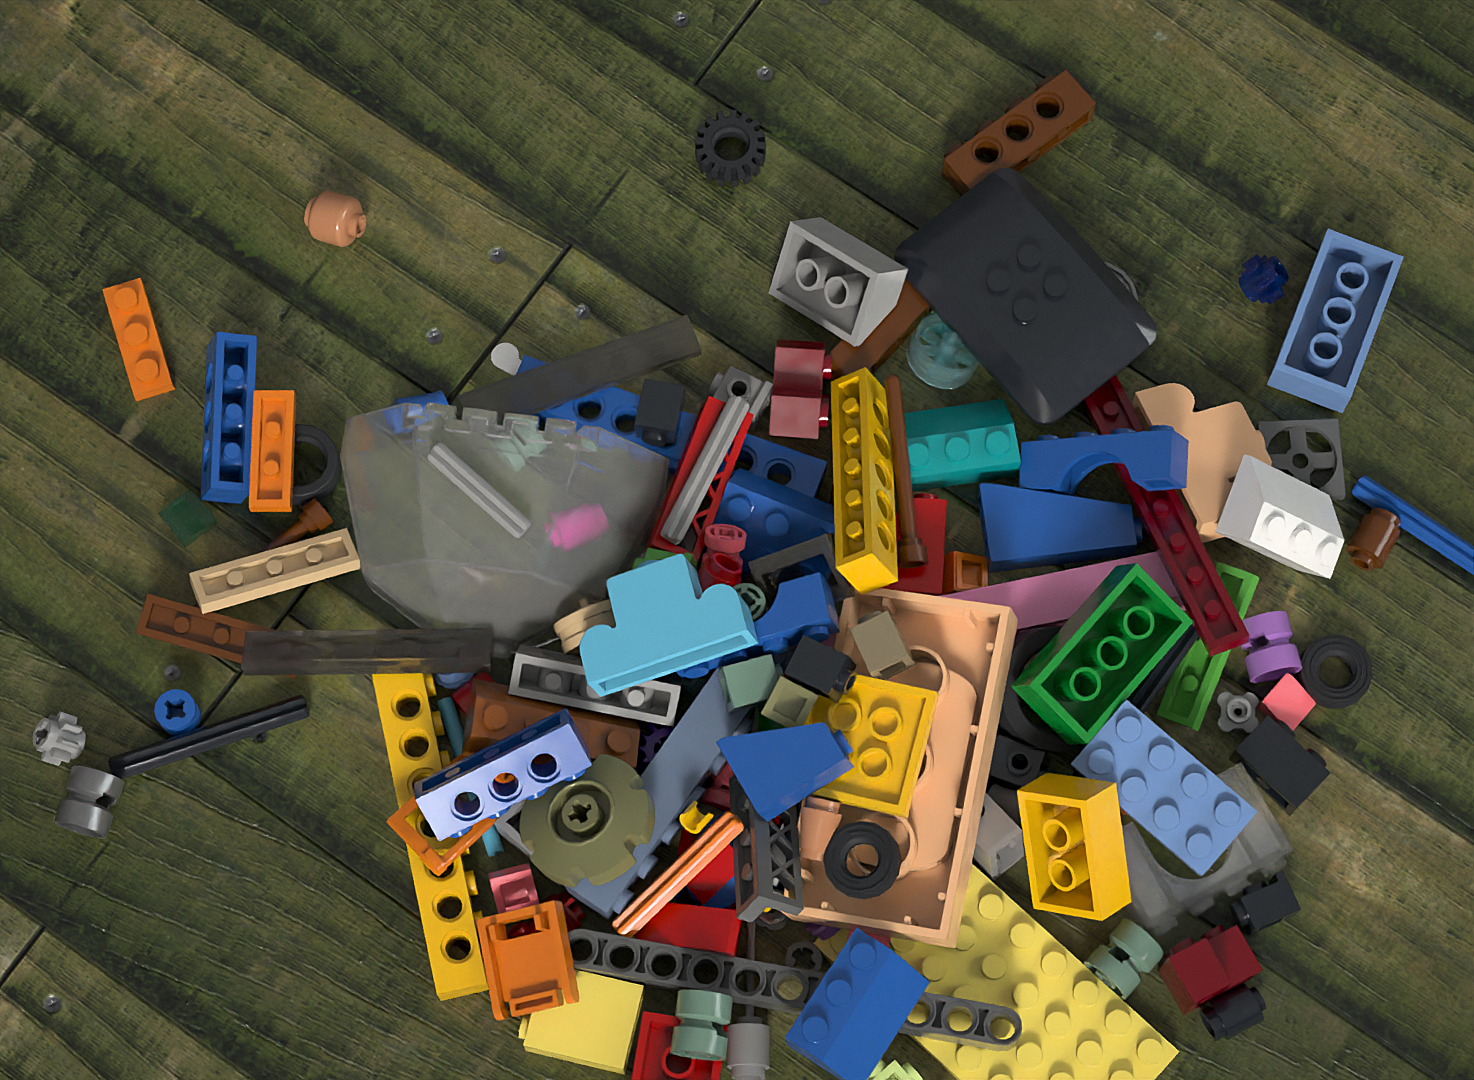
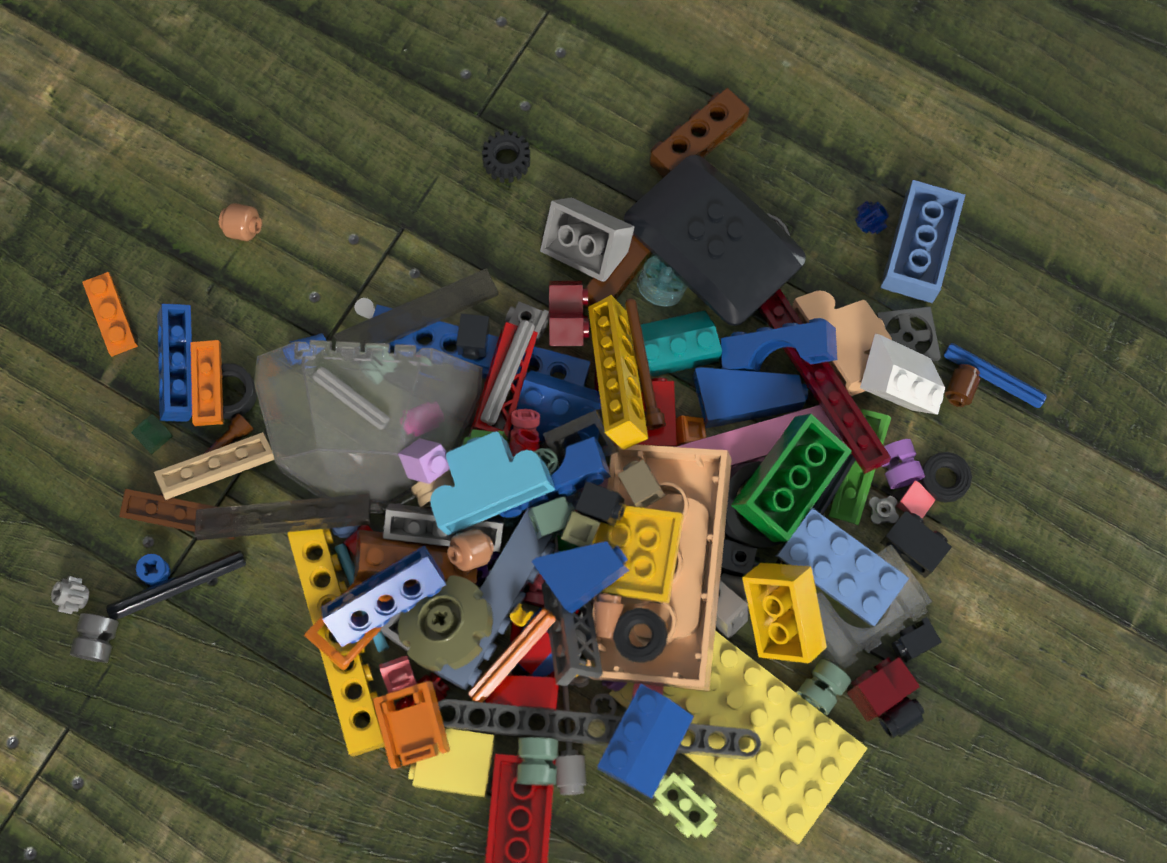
camera: 10 degrees left, 0 degrees up
none -> lavender brick [398,438,450,484]
none -> nougat head [447,529,494,571]

